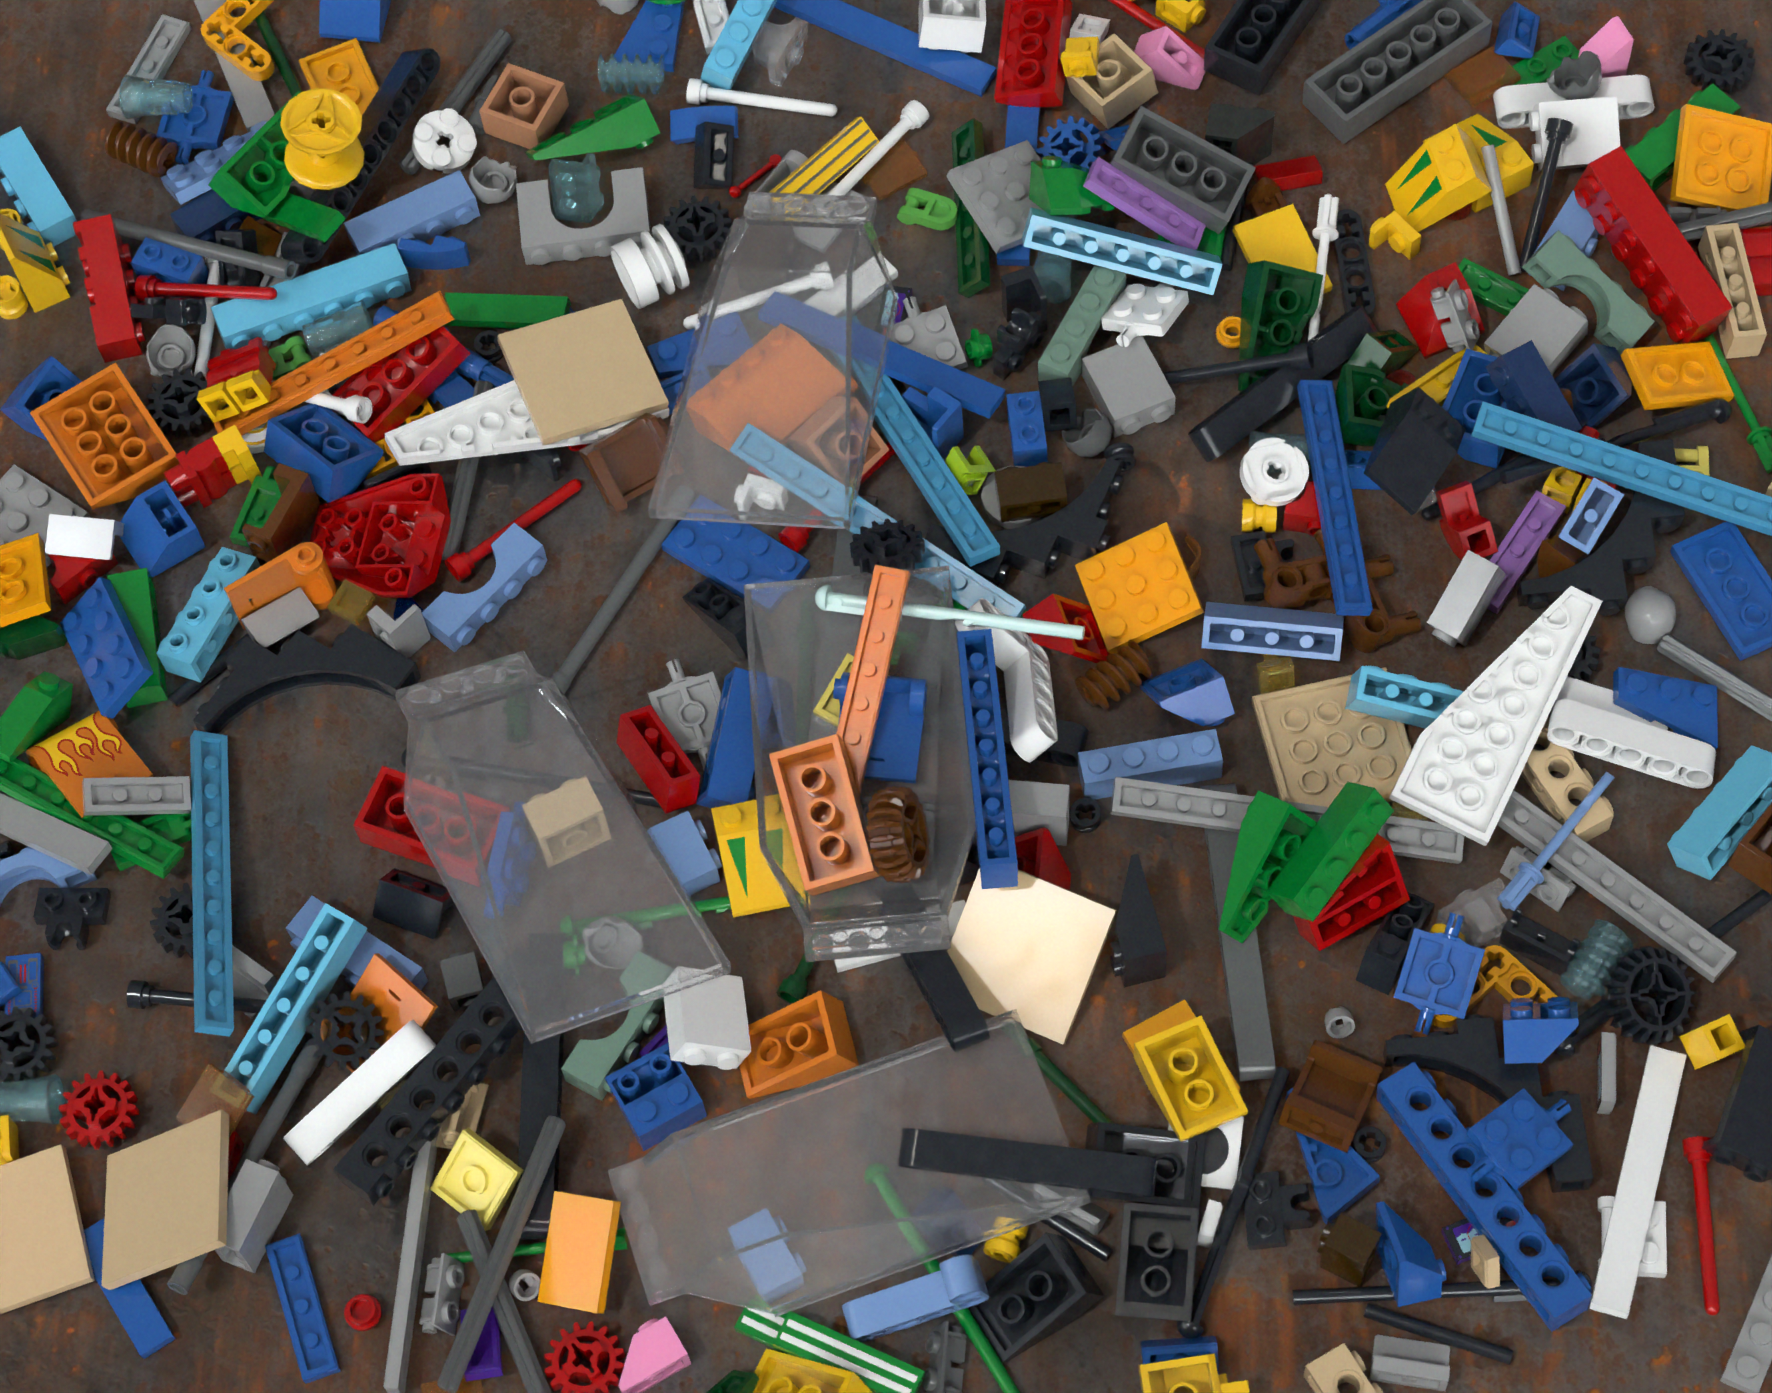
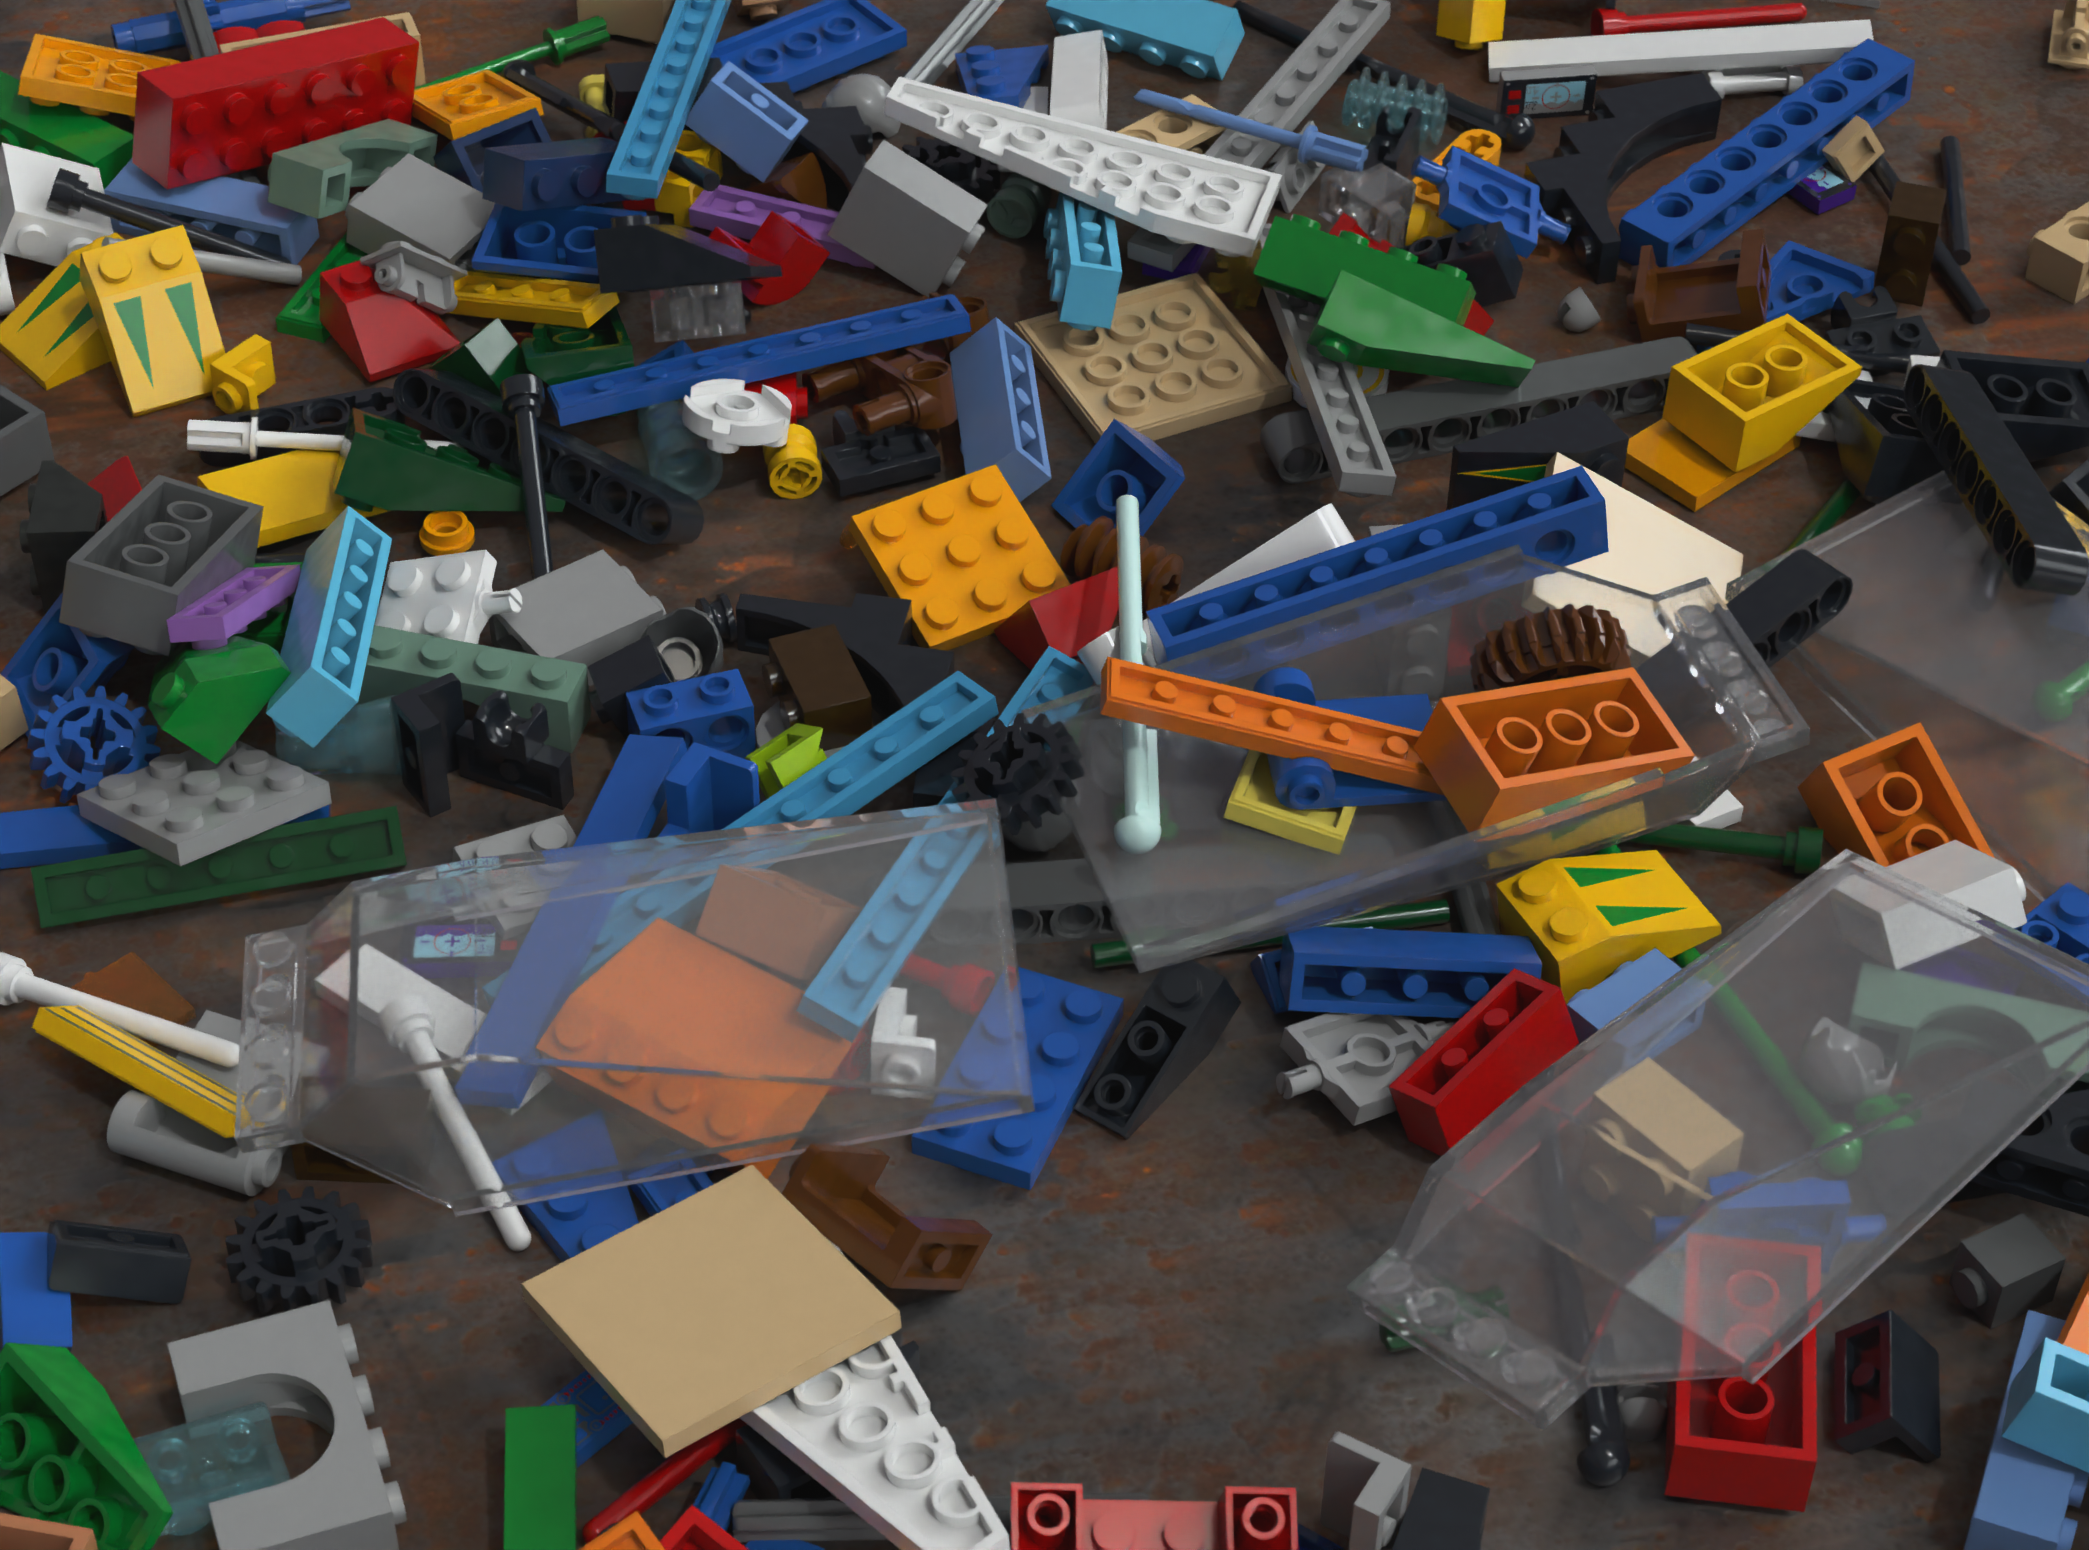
camera: 110 degrees left, 20 degrees down
medium blue arch [422,523,547,653] -> none
red piece [445,479,582,582] -> none
dark grey piece [538,486,697,709] -> none
white wheel [610,224,690,309] -> none
red hinge [729,154,782,198] -> none
bright green plate [897,188,957,230] -> none
green plate [965,328,992,368] -> none
medium blue brick [1078,729,1223,800] -> none
clear yellow tile [1257,654,1295,694] -> none
light grey panel [1370,1335,1450,1391] -> none
blue slope [1376,1201,1447,1307] -> none
blue plate [1467,1088,1574,1191] -> none
blue slope [1503,997,1579,1064] -> none
black gear [1600,946,1698,1045] -> none

